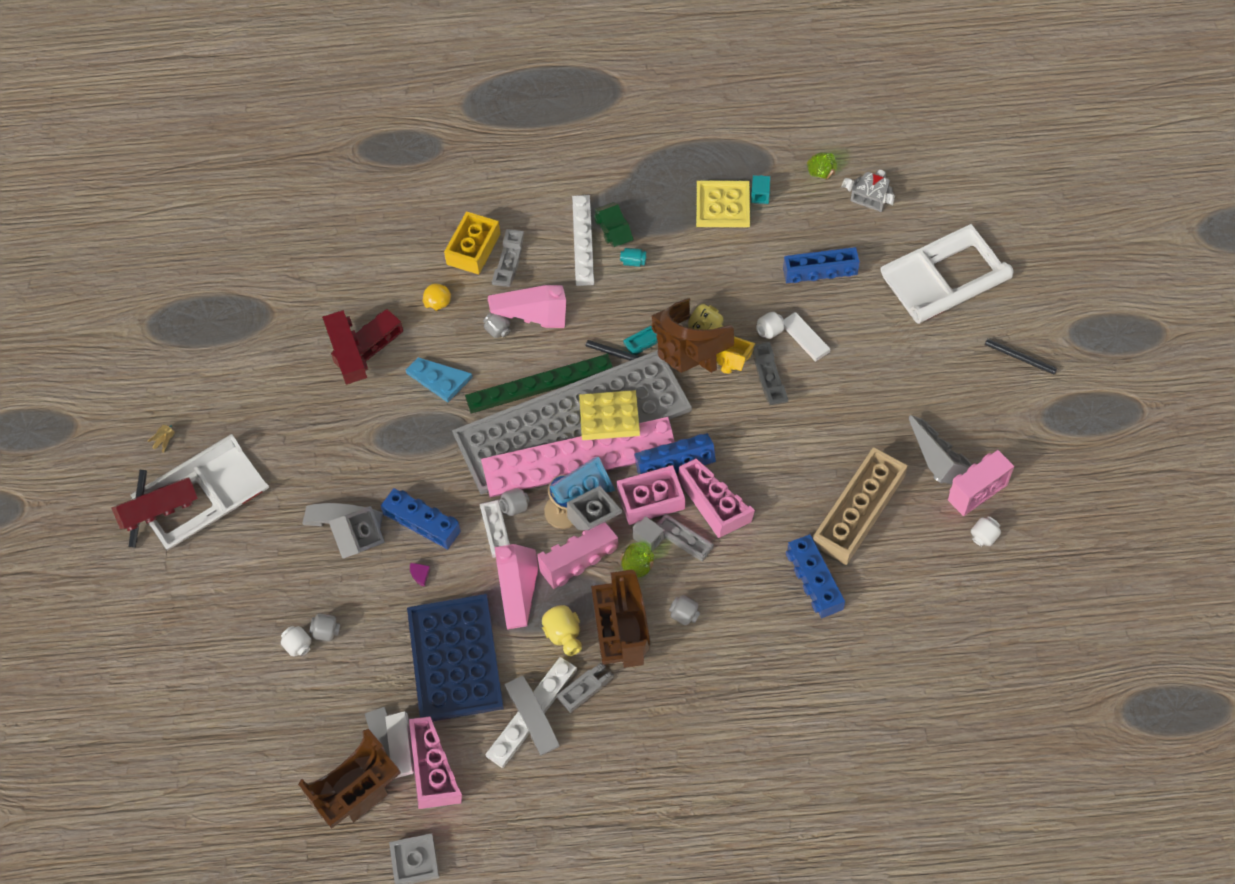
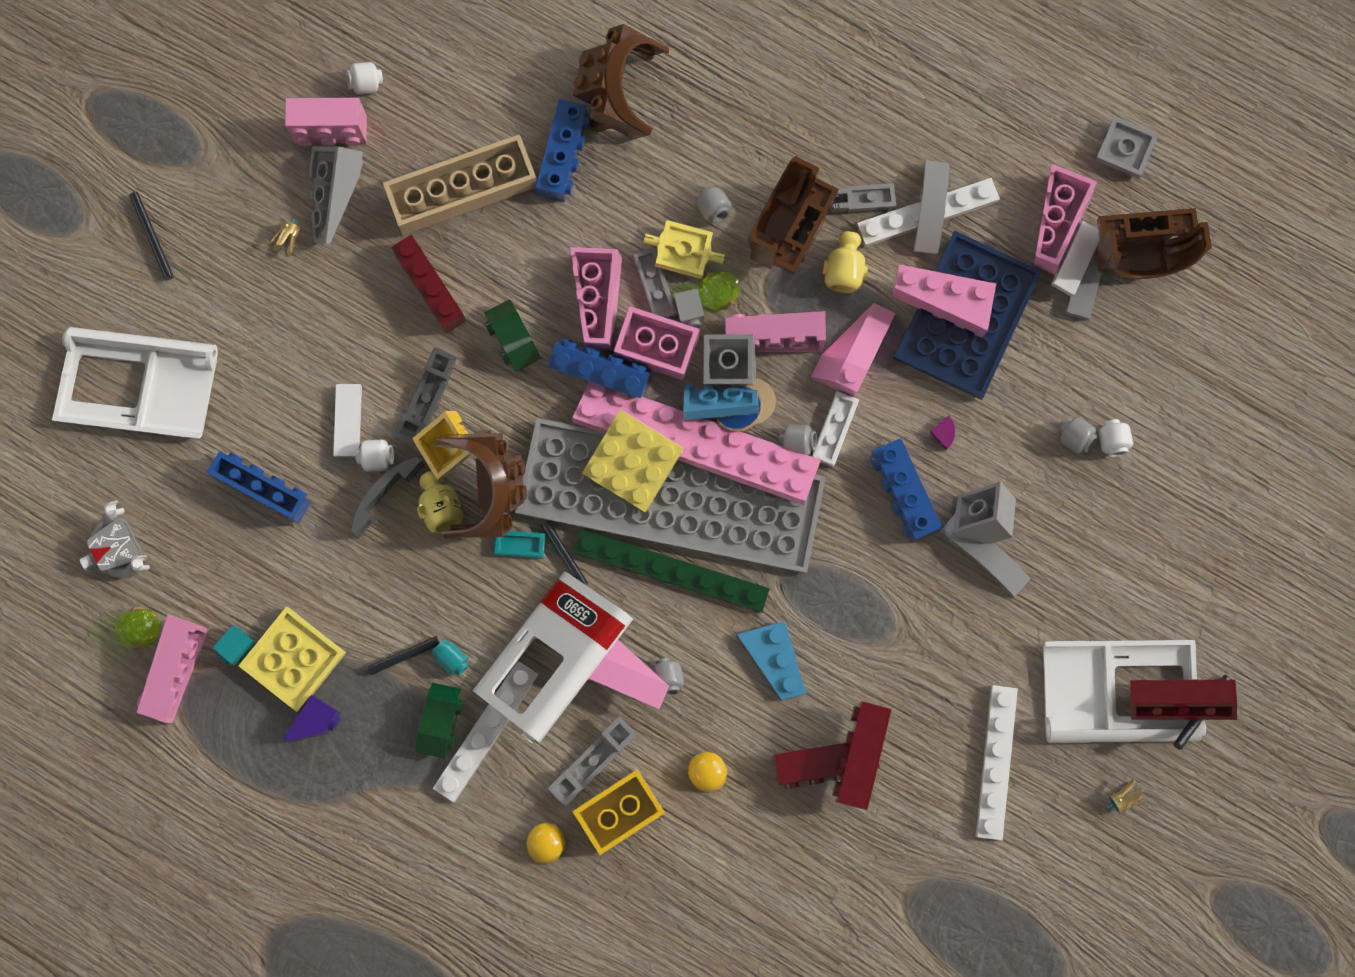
camera: 150 degrees left, 20 degrees up
none -> bright pink wedge [137,614,209,724]
none -> pearl gold piece [268,219,300,256]
none -> dark purple slope [283,695,341,742]
none -> dark grey slope [351,457,425,538]
none -> black bar [367,636,440,675]
none -> dark red brick [391,234,466,333]
none -> white piece [473,571,633,744]
none -> dark green brick [484,299,541,372]
none -> yellow hair [526,822,566,865]
none -> reddish brown piece [573,24,669,139]
none -> light yellow plate [643,220,725,279]
none -> bright pink wedge [891,265,996,338]
none -> white plate [976,685,1018,841]

